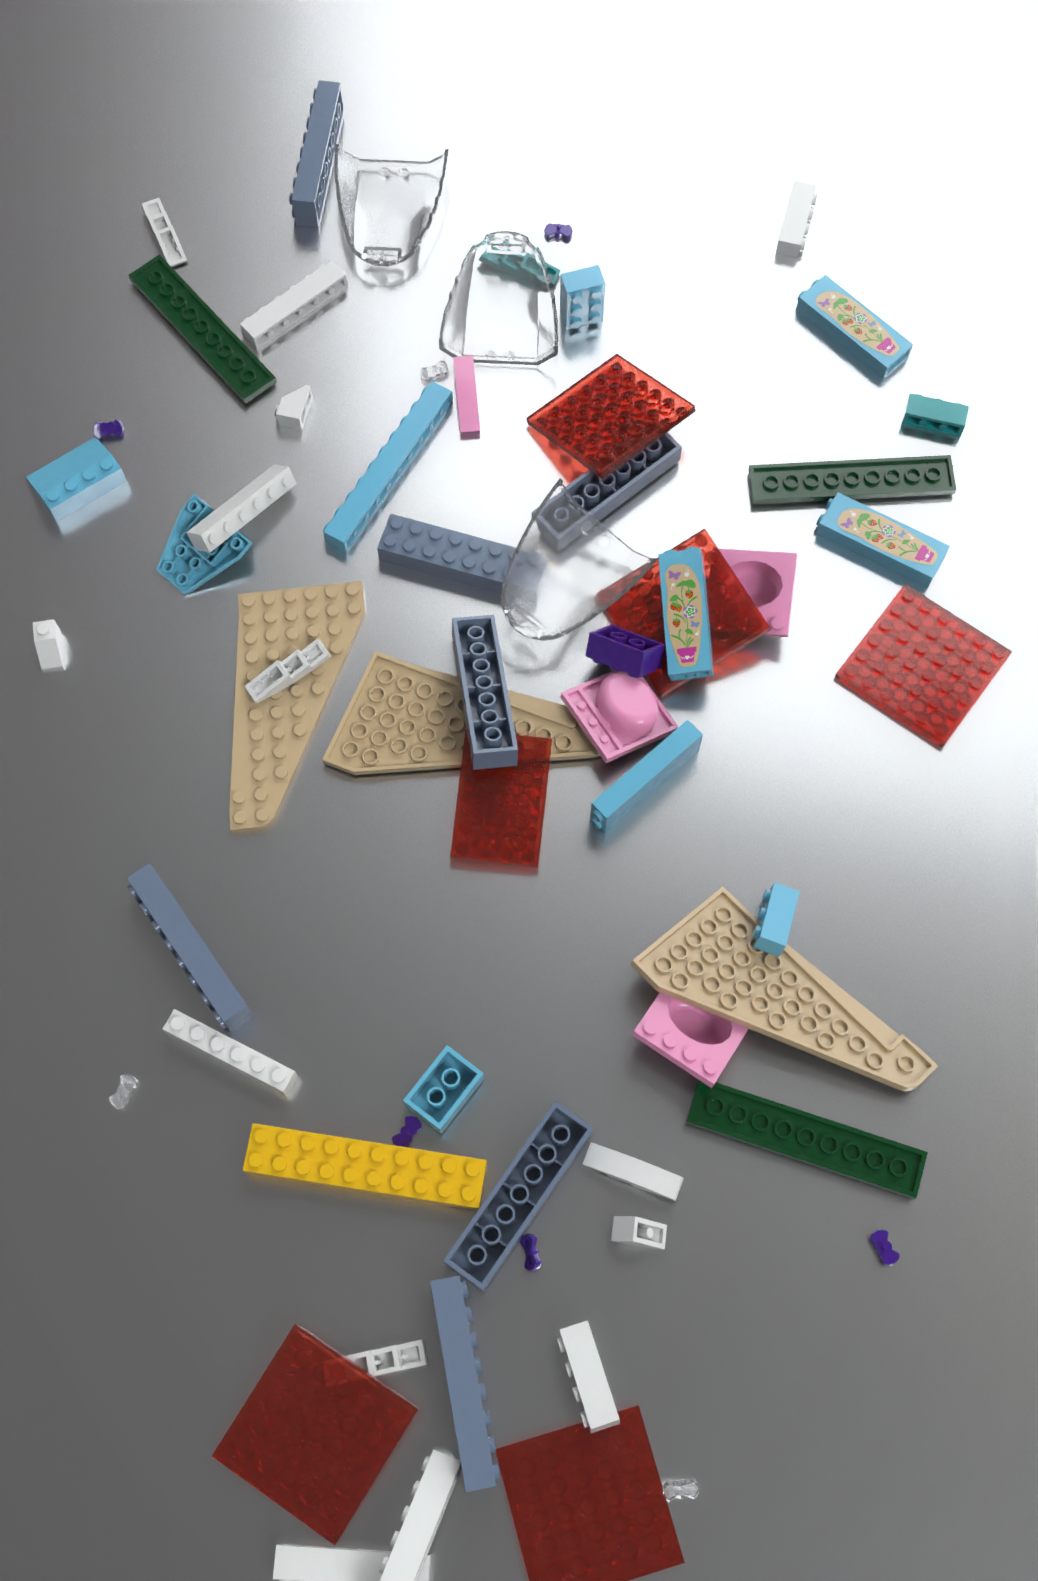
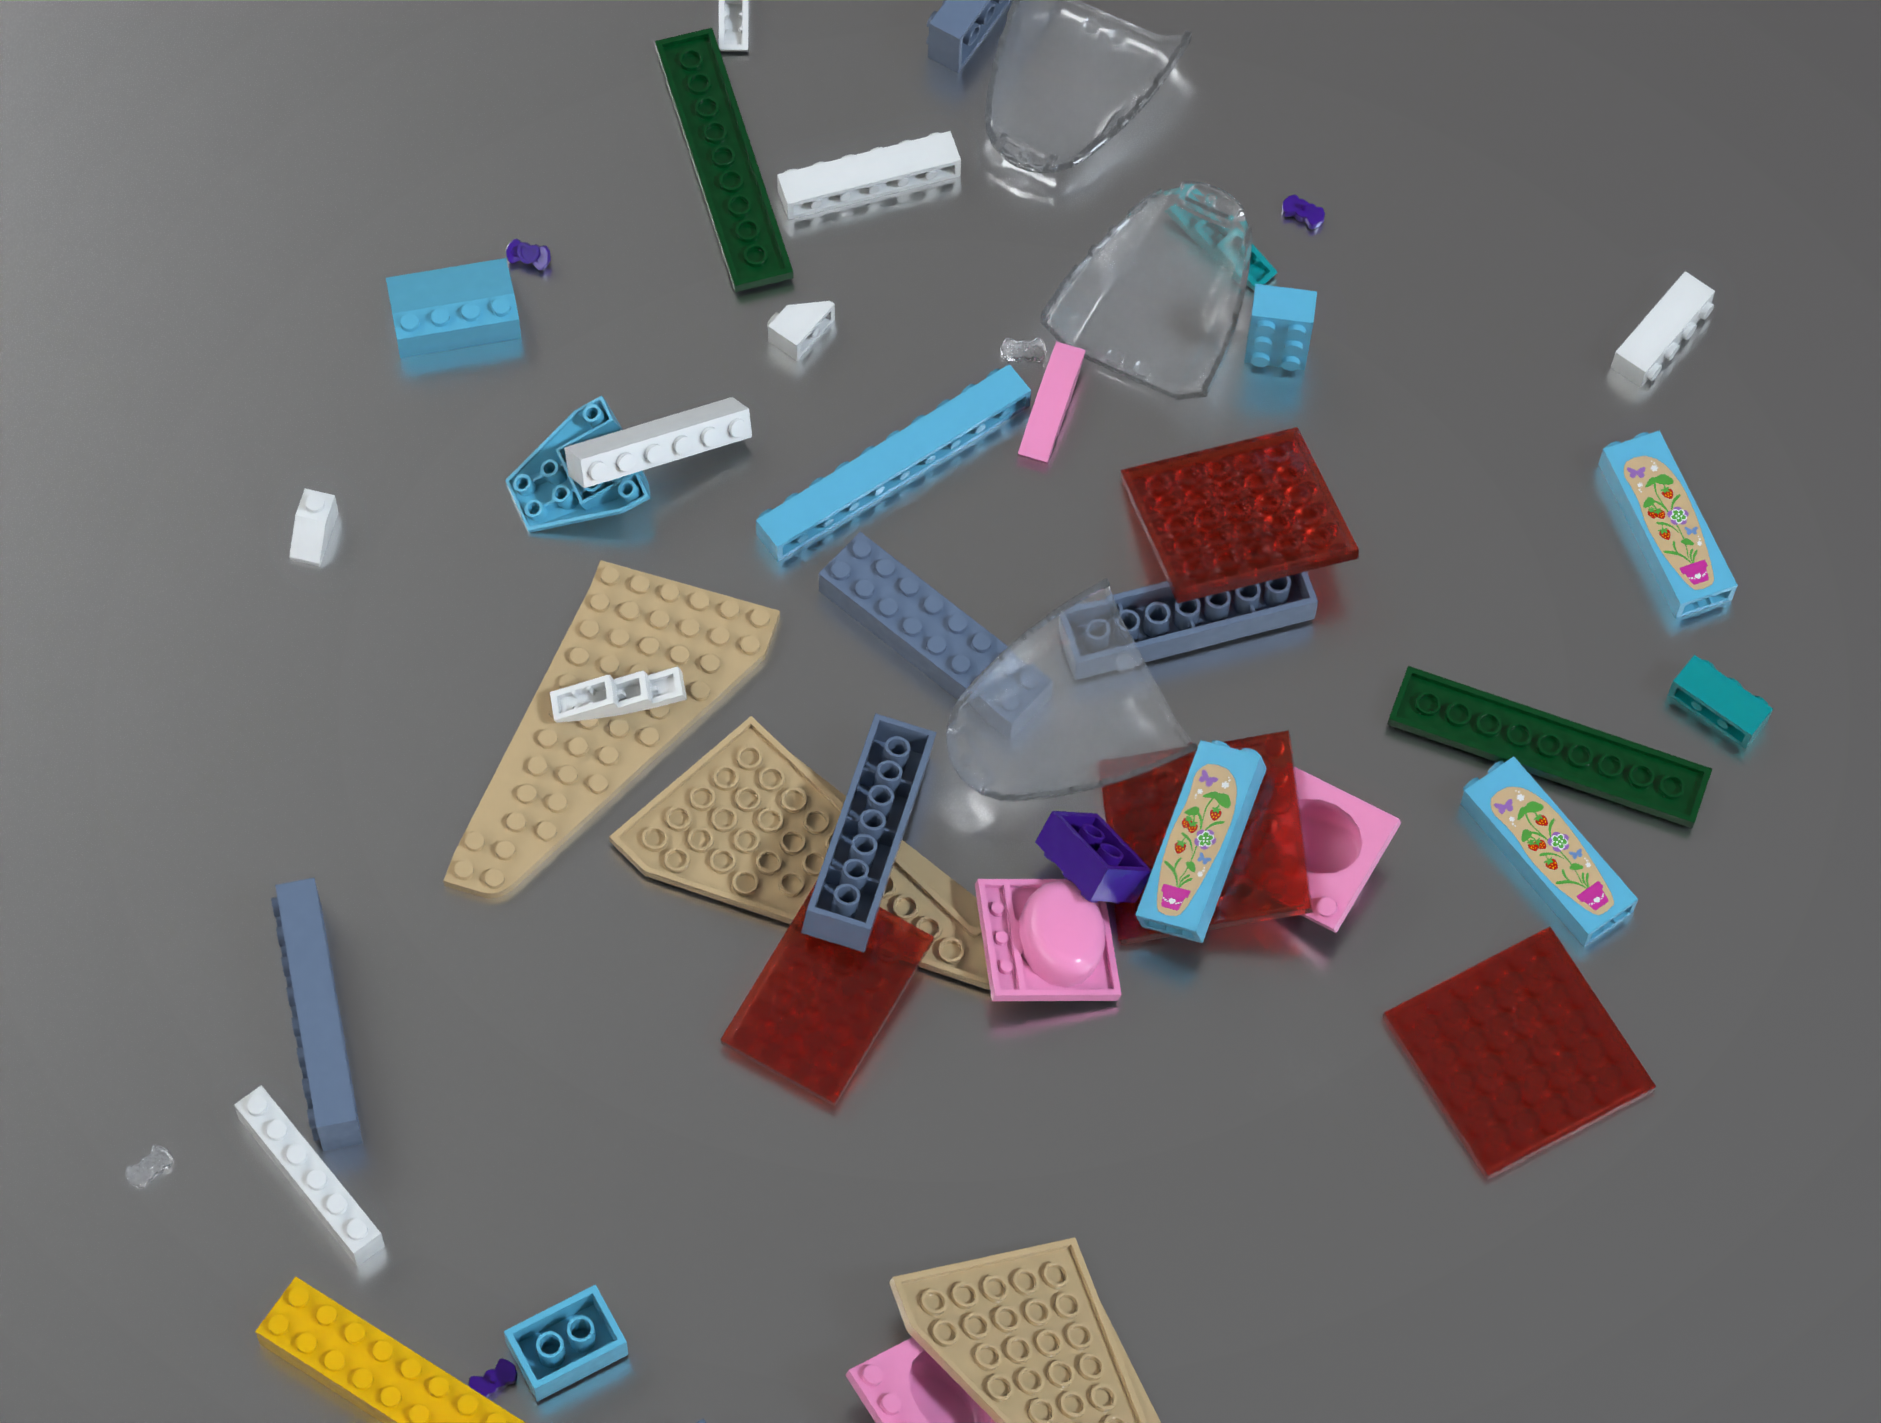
camera: 20 degrees right, 5 degrees down
medium azure brick [590,720,703,833] -> none
medium azure brick [752,882,800,957] -> none

